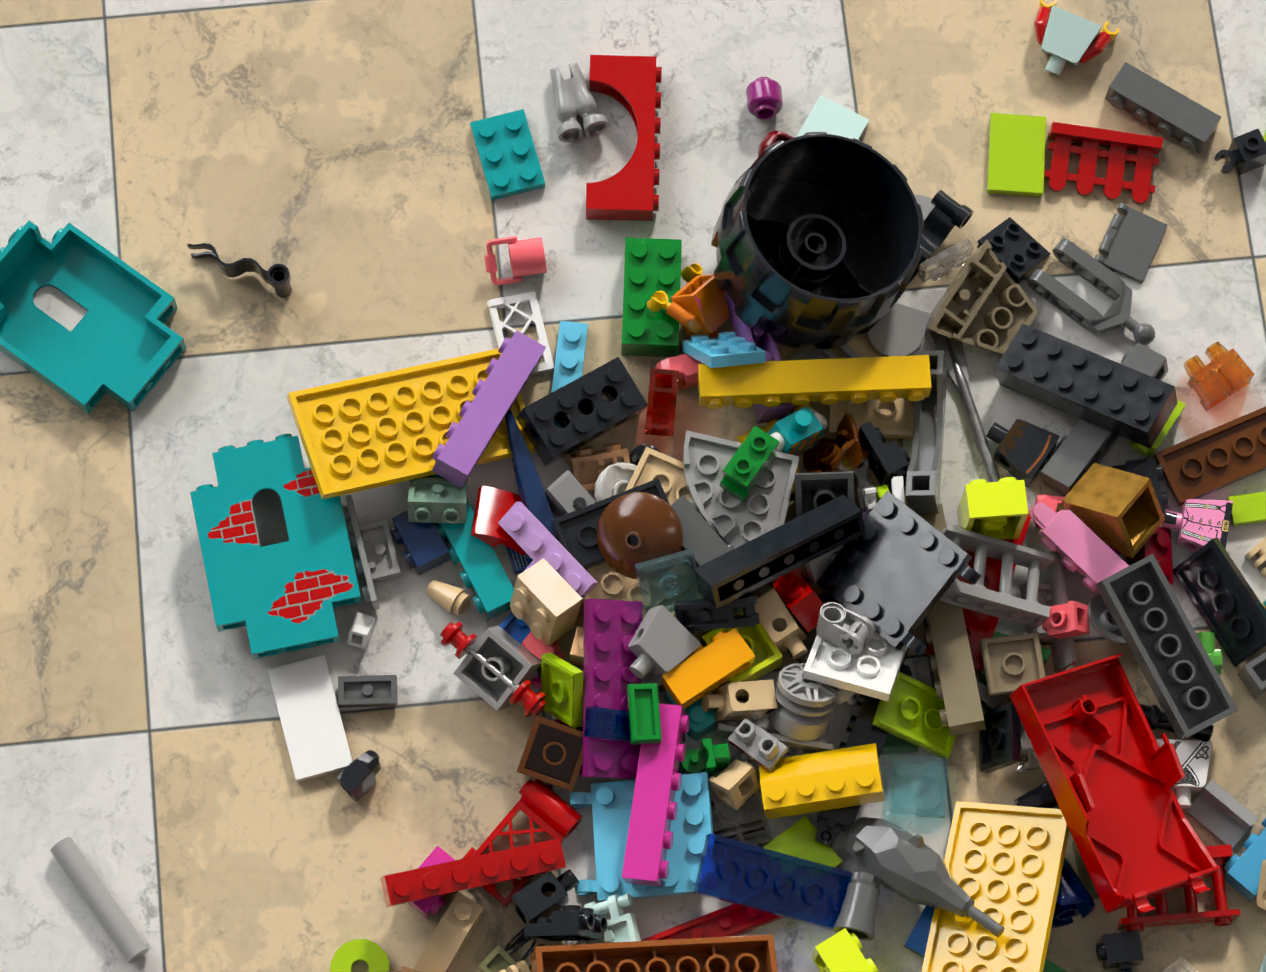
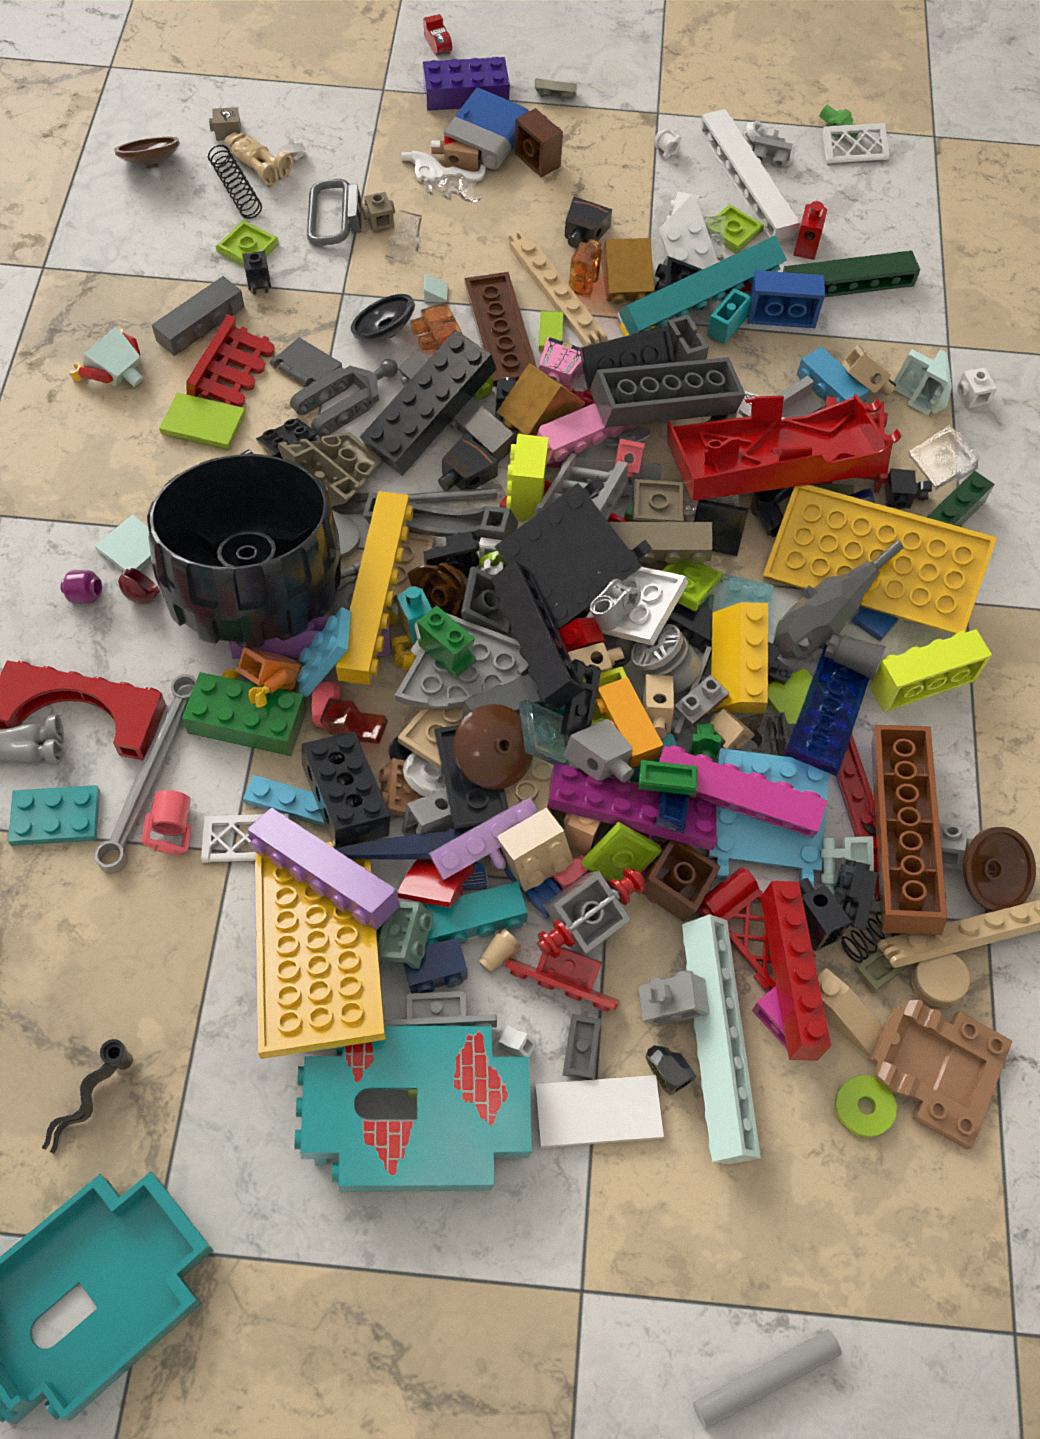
camera: 80 degrees left, 10 degrees down
none -> light grey piece [94,674,196,874]
none -> black dish [351,294,415,341]
none -> red bracket [505,946,619,1012]
none -> light grey brick [639,971,710,1027]
none -> light aqua brick [682,915,761,1165]

